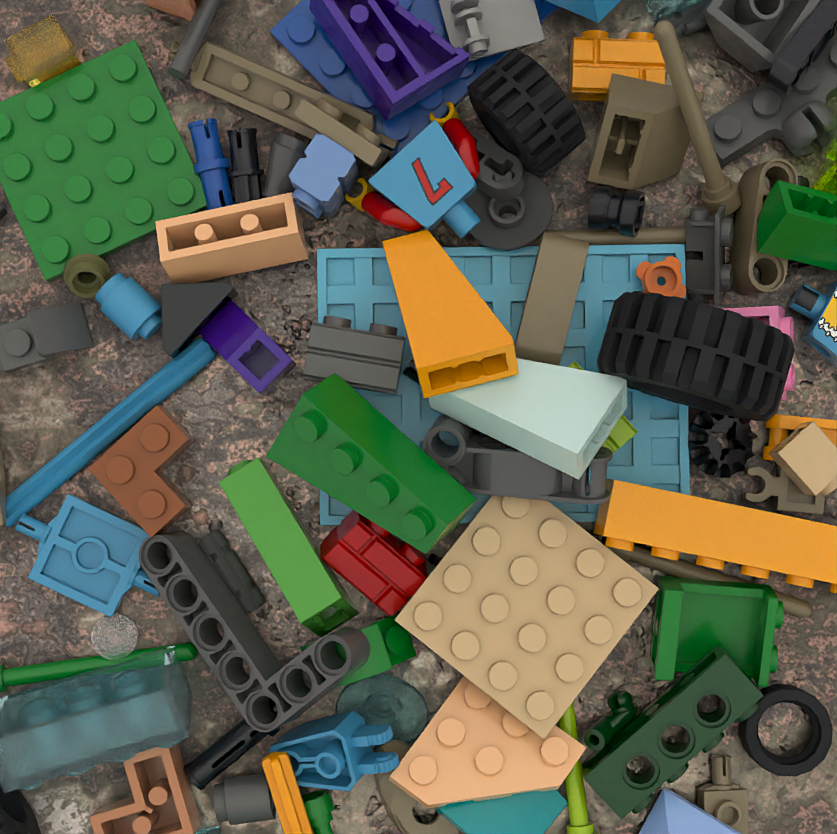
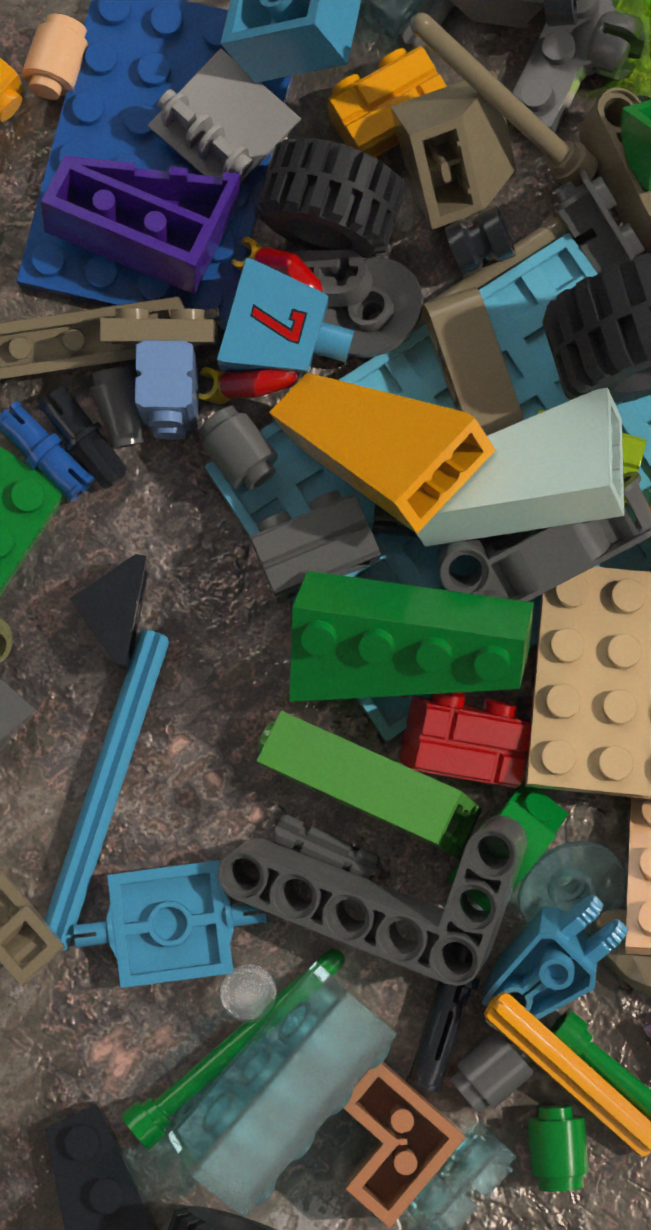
camera: 35 degrees left, 5 degrees down
dark orange brick [88,405,196,538] -> none
dark azure brick [95,273,162,341] -> none
light nougat brick [155,192,309,284] -> none
dark purple slope [199,300,296,396] -> none
orange plate [635,256,686,298] -> none
none -> dark grey brick [198,406,278,491]

